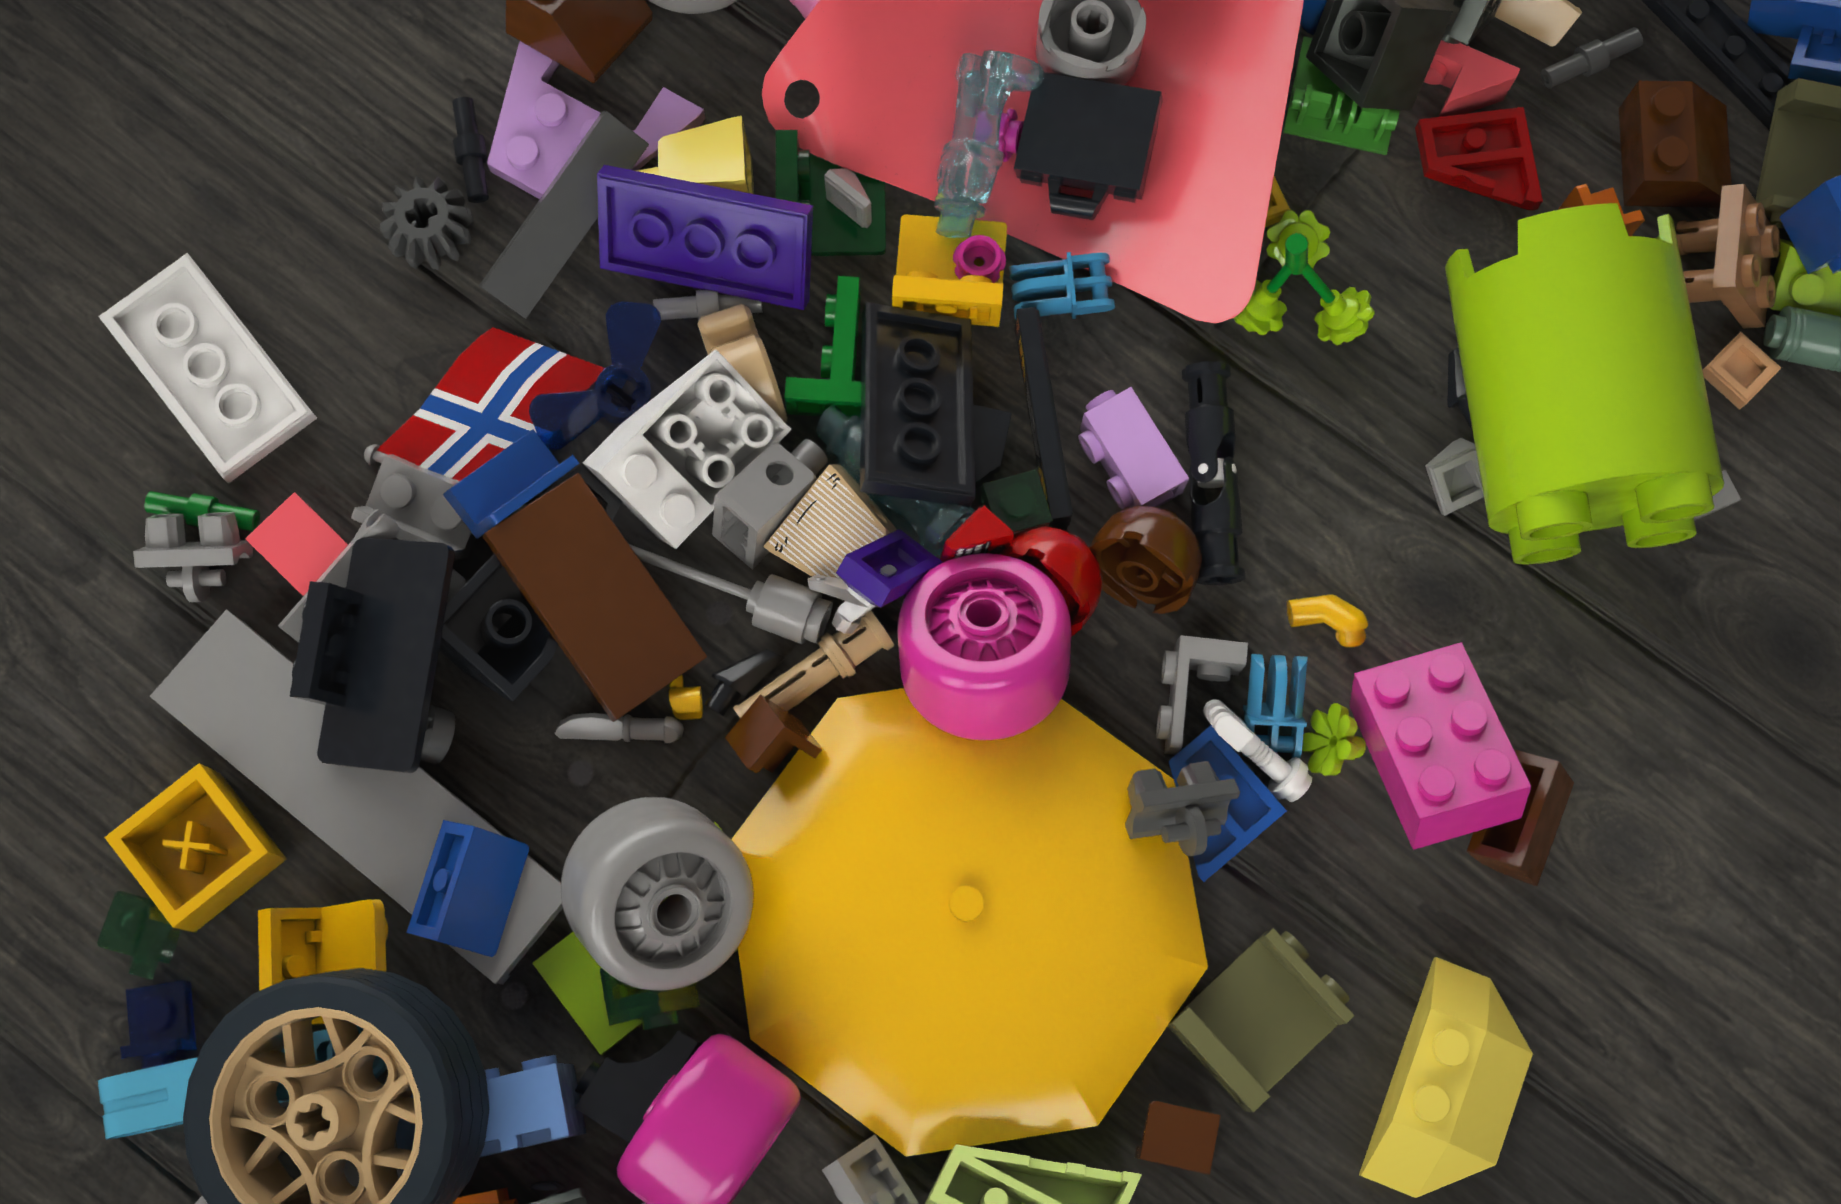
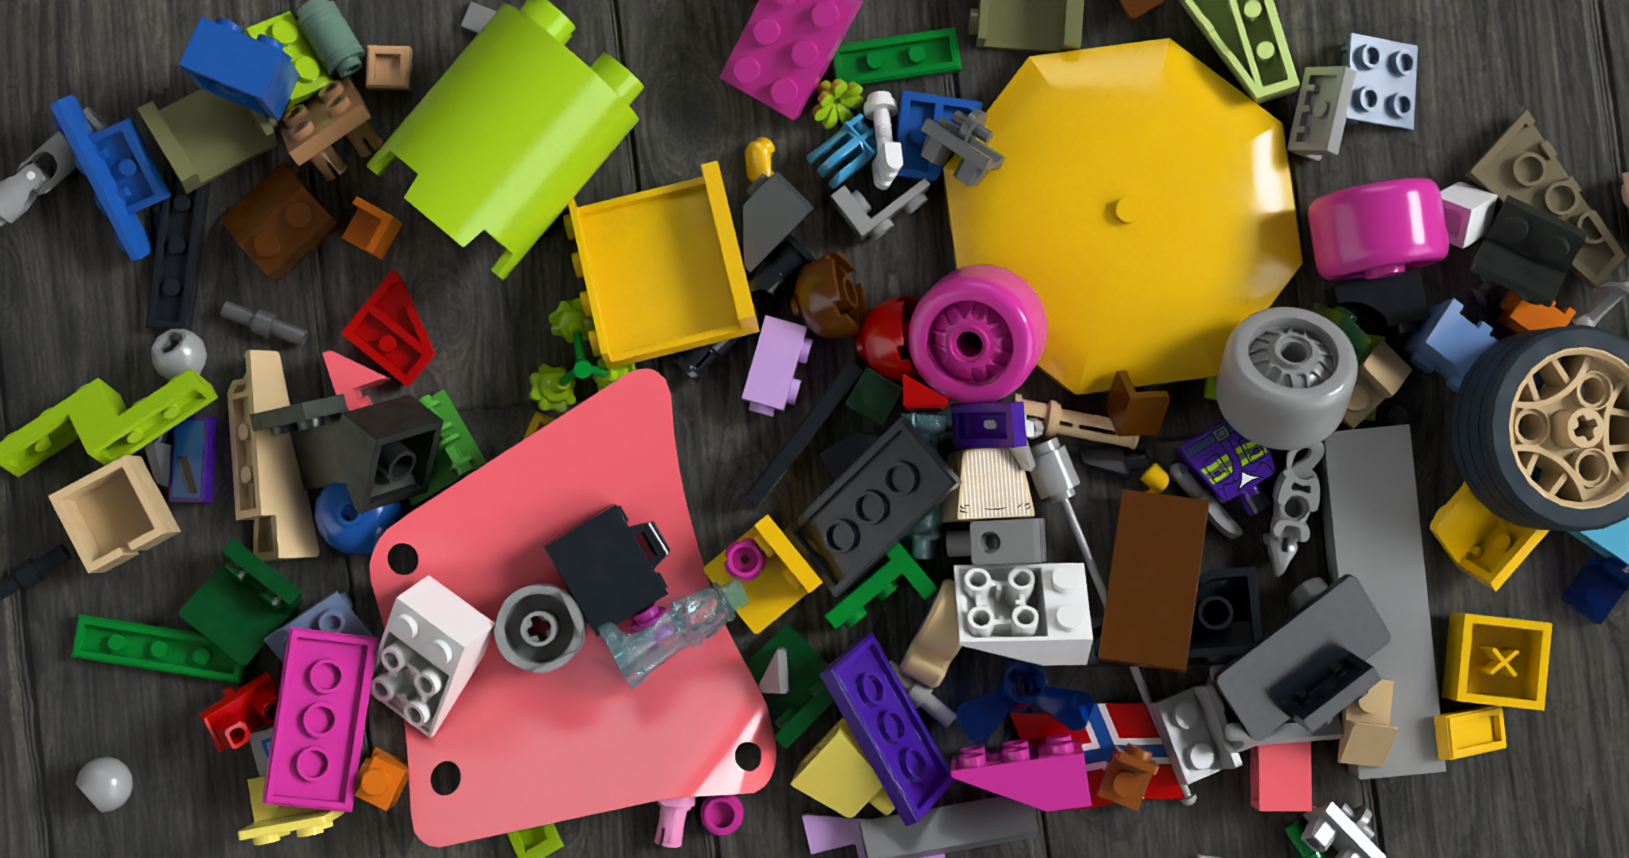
camera: 135 degrees left, 10 degrees up
clear green bracket [97,891,180,980] -> none
blue panel [406,820,529,957] -> none
blue panel [443,429,580,539] -> none
dark azure arm [1009,252,1115,319] -> none
light grey slope [1425,438,1484,516] -> none
none -> yellow panel [563,160,760,369]
none -> dark pink plate [700,794,744,835]
none -> dark grey slope [743,171,814,272]
none -> green tile [831,27,962,86]
none -> dark pink slope [951,734,1092,812]
none -> dark orange bracket [1096,743,1159,811]
none -> torso [1174,419,1277,516]
none -> light grey animal [1263,442,1325,577]
none -> tan slope [1337,678,1398,767]
none -> tan slope [1341,339,1413,430]
none -> yellow tile [1434,705,1507,760]

